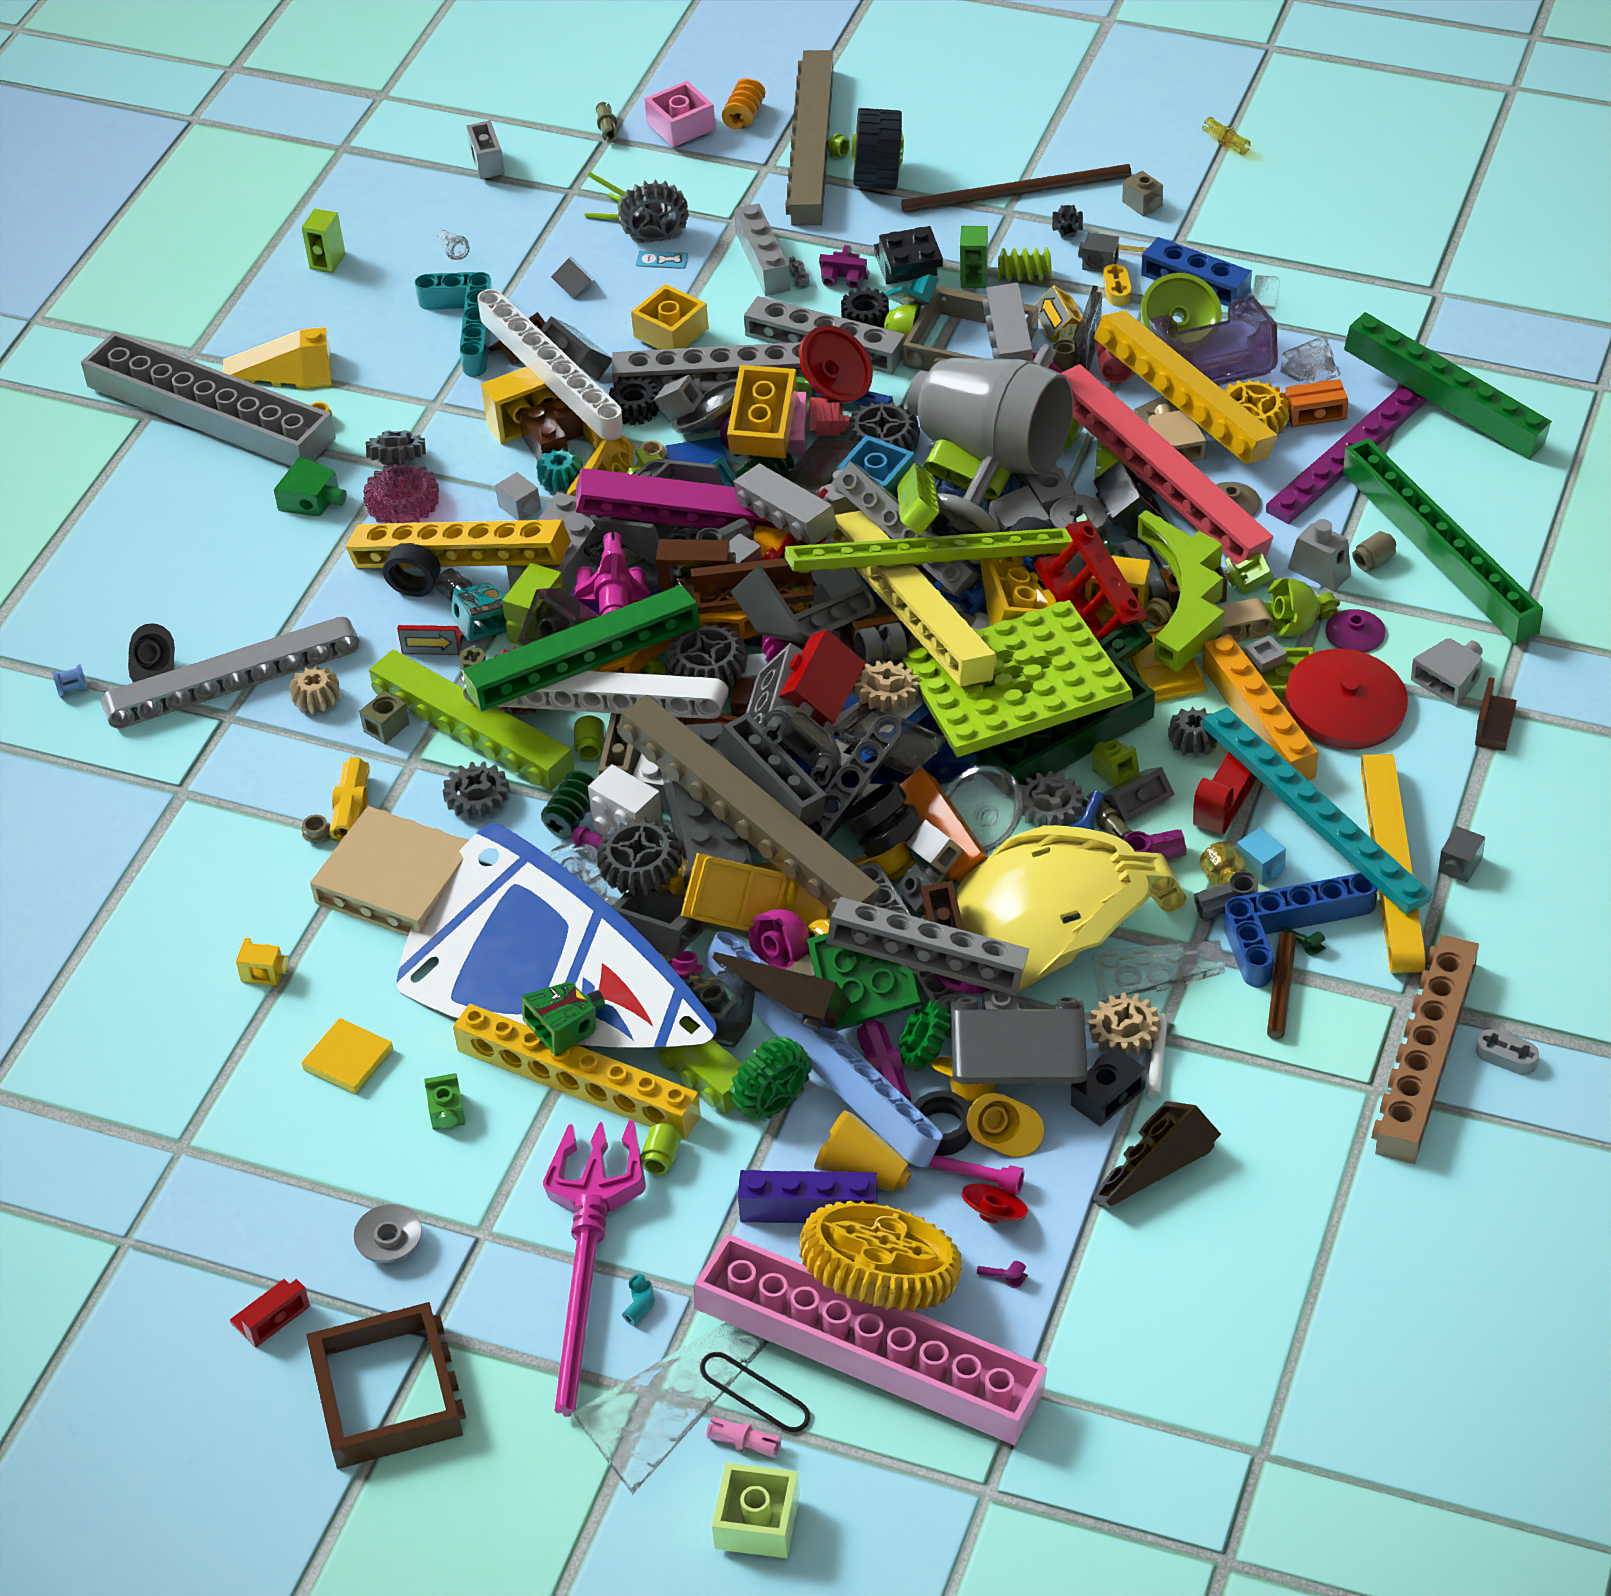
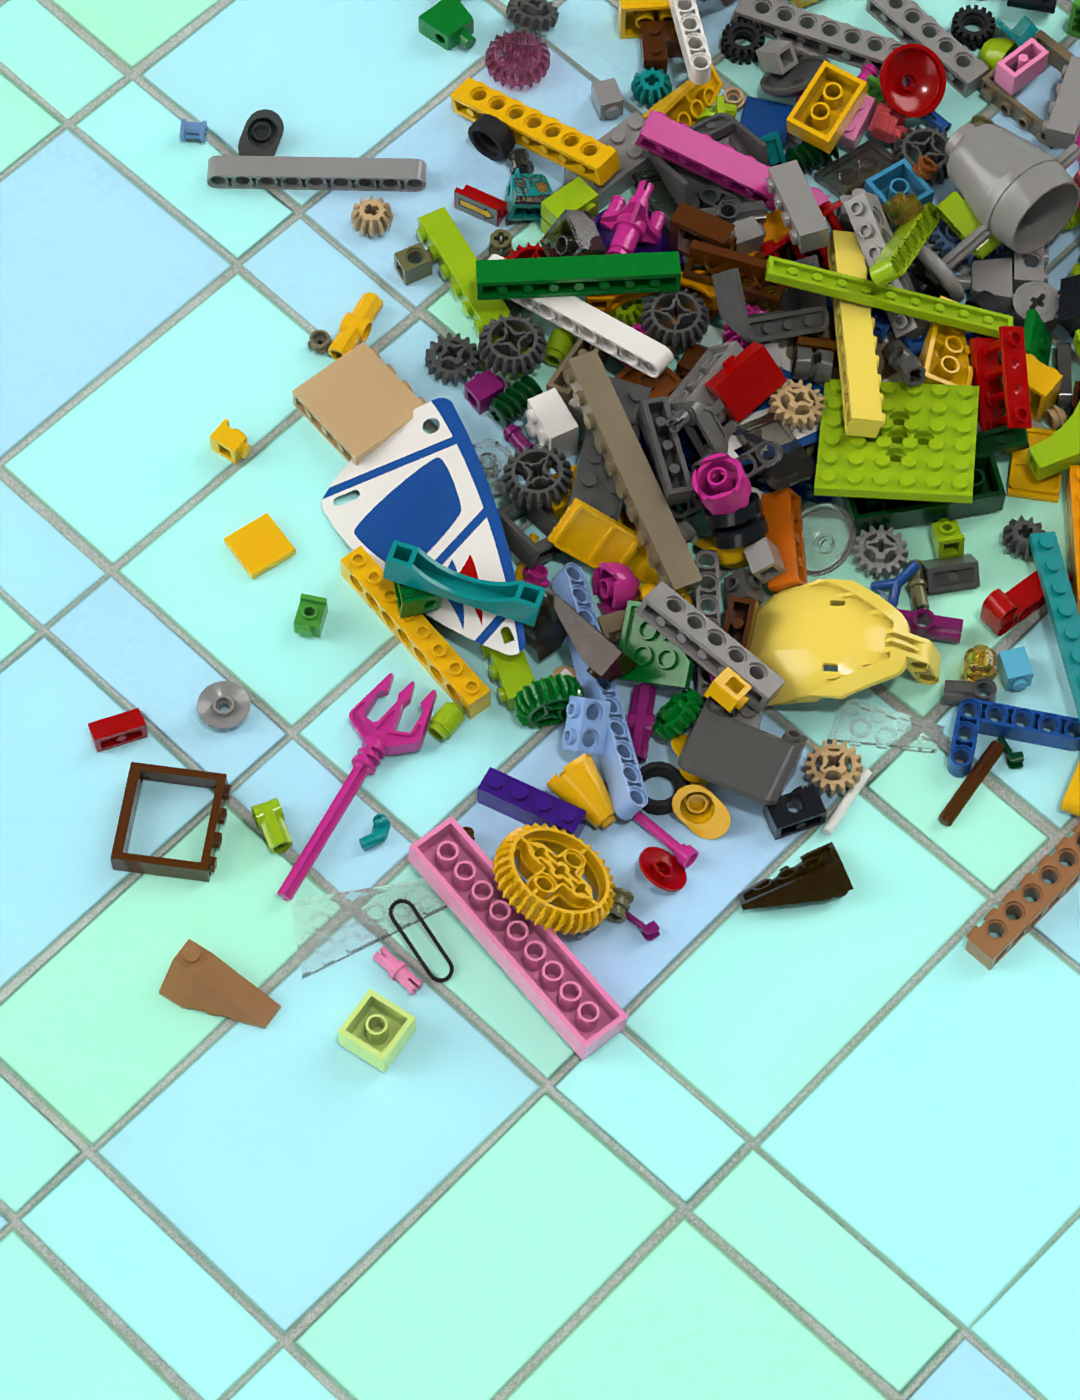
camera: 20 degrees right, 15 degrees up
none -> medium nougat wedge [159,939,281,1029]
none -> lime piece [251,798,293,854]
none -> teal arch [383,540,546,627]
none -> magenta brick [464,369,505,415]
none -> dark grey gear [478,312,547,379]
none -> light blue brick [562,695,611,755]
none -> olive bush [606,887,634,923]
none -> dark pink brick [692,453,751,515]
none -> yellow brick [704,666,752,713]
none -> clear yellow brick [881,191,925,226]
none -> dark grey piece [884,339,926,387]
none -> dark orange bush [912,156,938,180]
none -> bright pink brick [994,38,1049,96]

